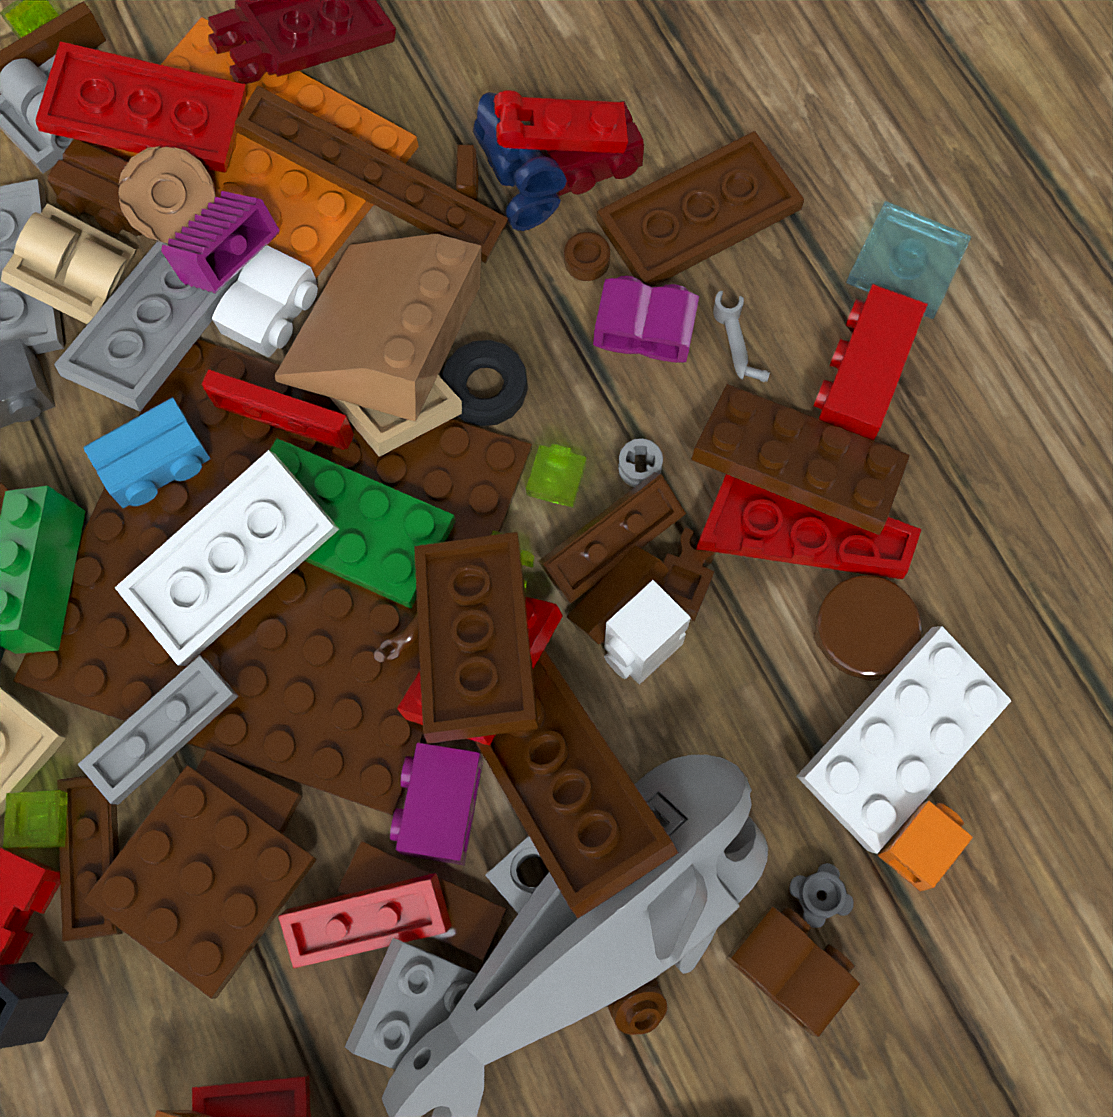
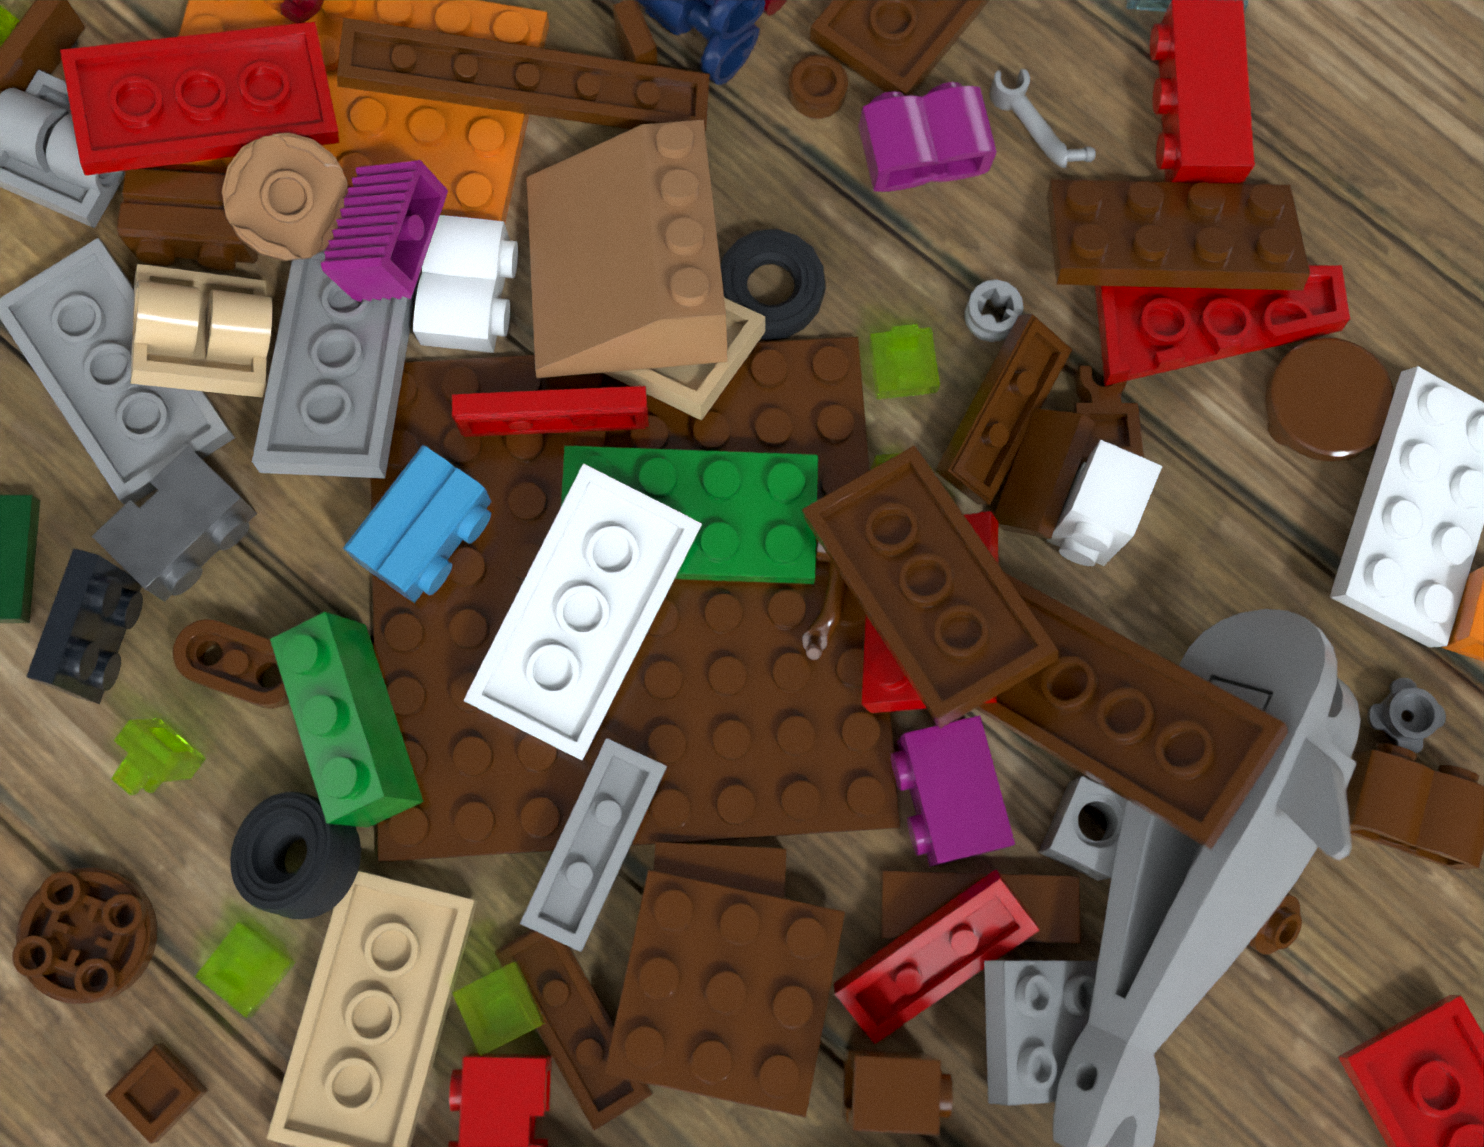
camera: 30 degrees left, 5 degrees up
none -> reddish brown brick [842,1048,953,1135]

